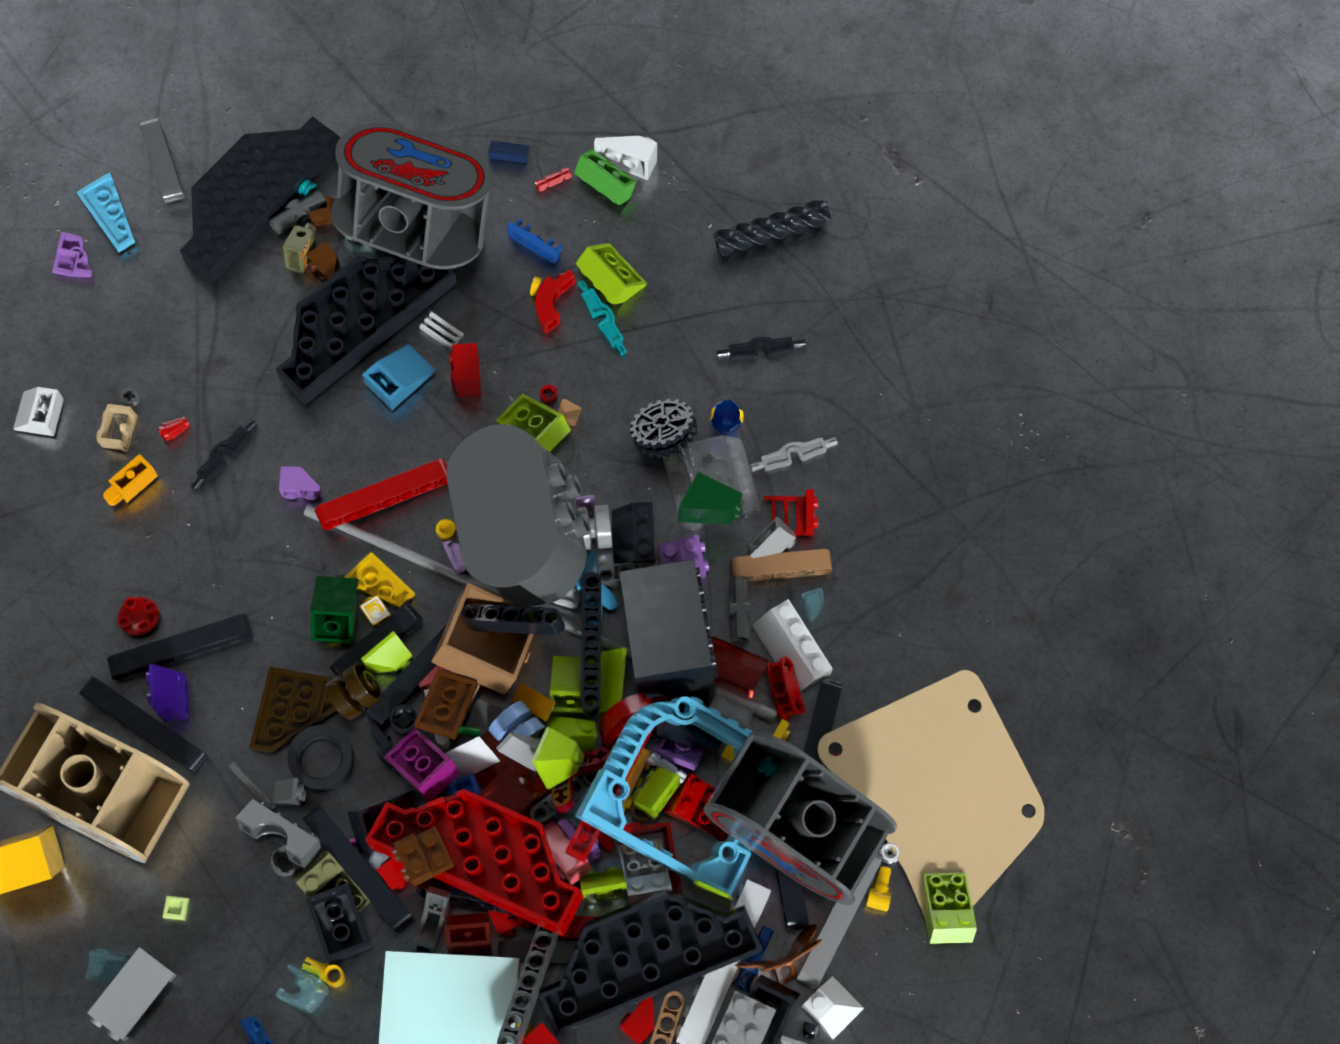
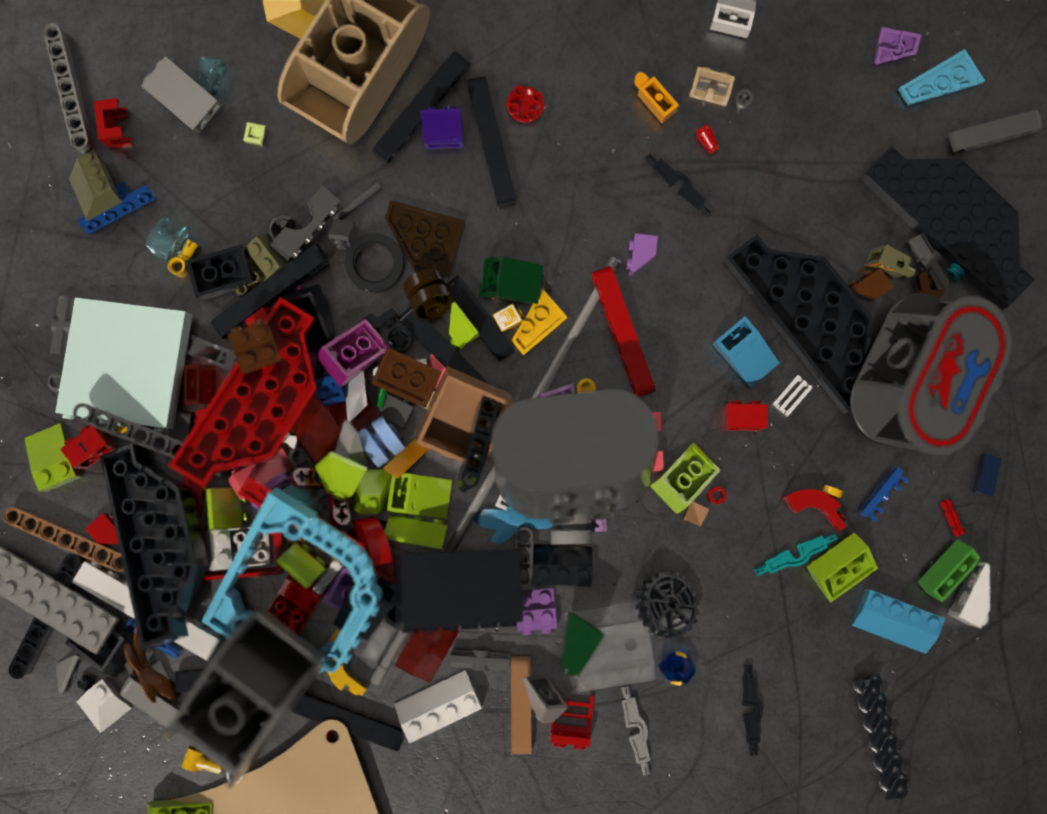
camera: 100 degrees right, 15 degrees up
black beam [581,572,602,715] -> none
piece [692,880,733,908] -> none
teal bush [757,756,778,778] -> none
red piece [766,656,805,721] -> none
clear light blue brick [800,588,824,622] -> none
none -> dark azure slope [851,588,945,654]

